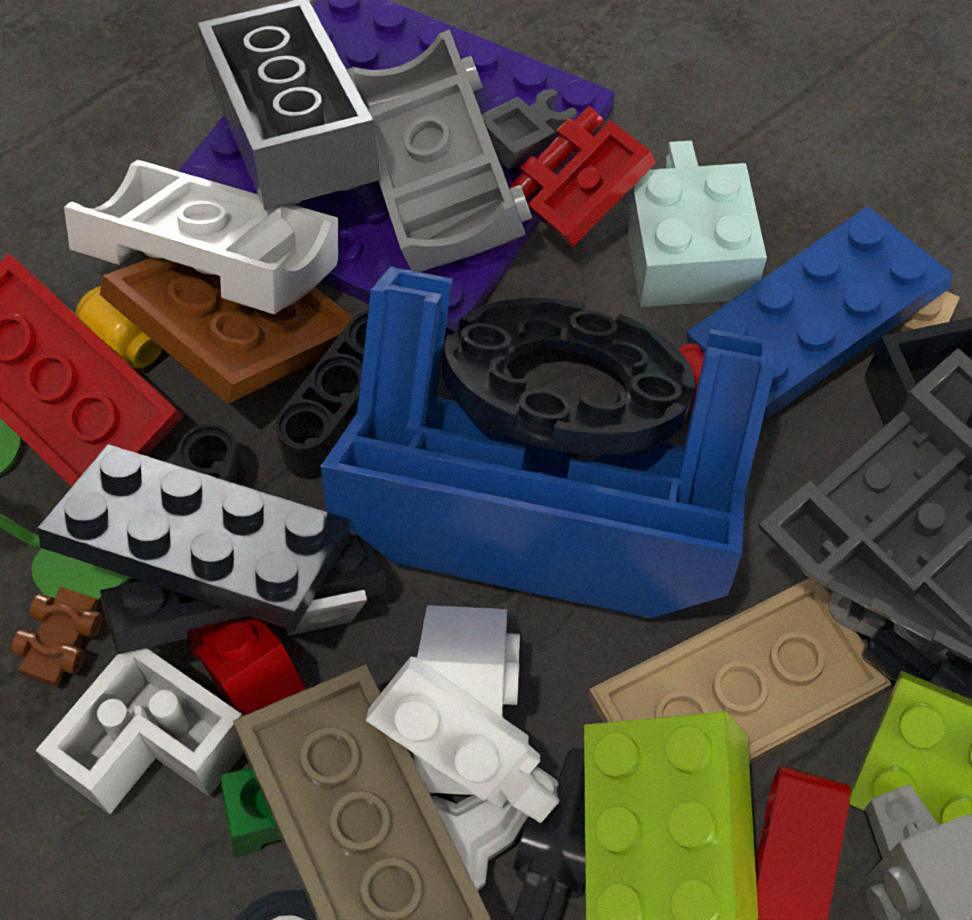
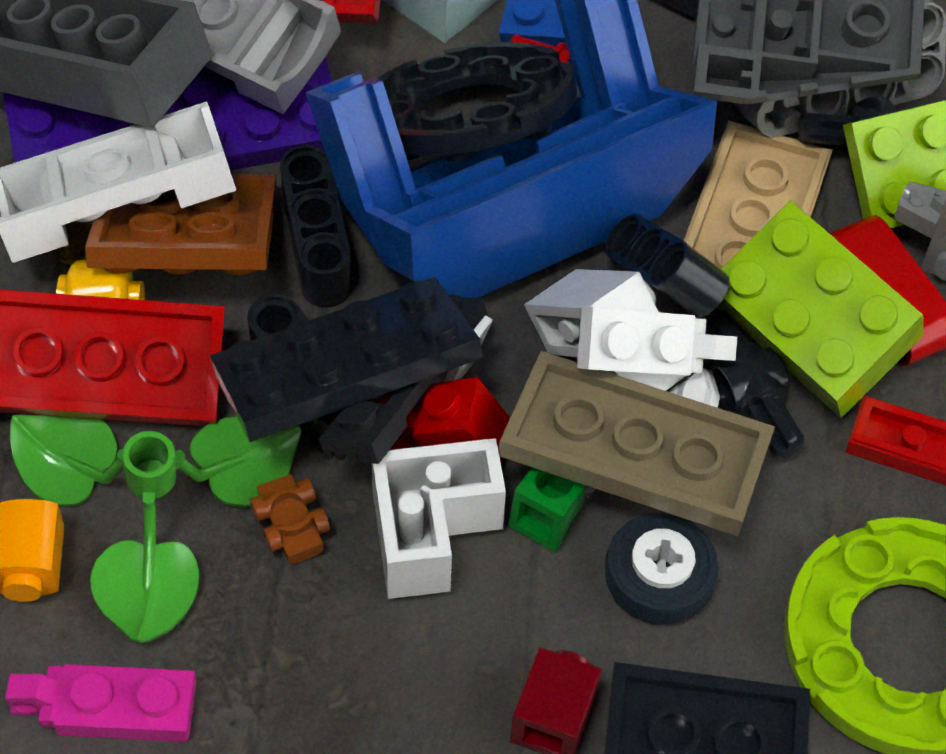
camera: 45 degrees left, 5 degrees down
none -> black beam [605,214,729,318]

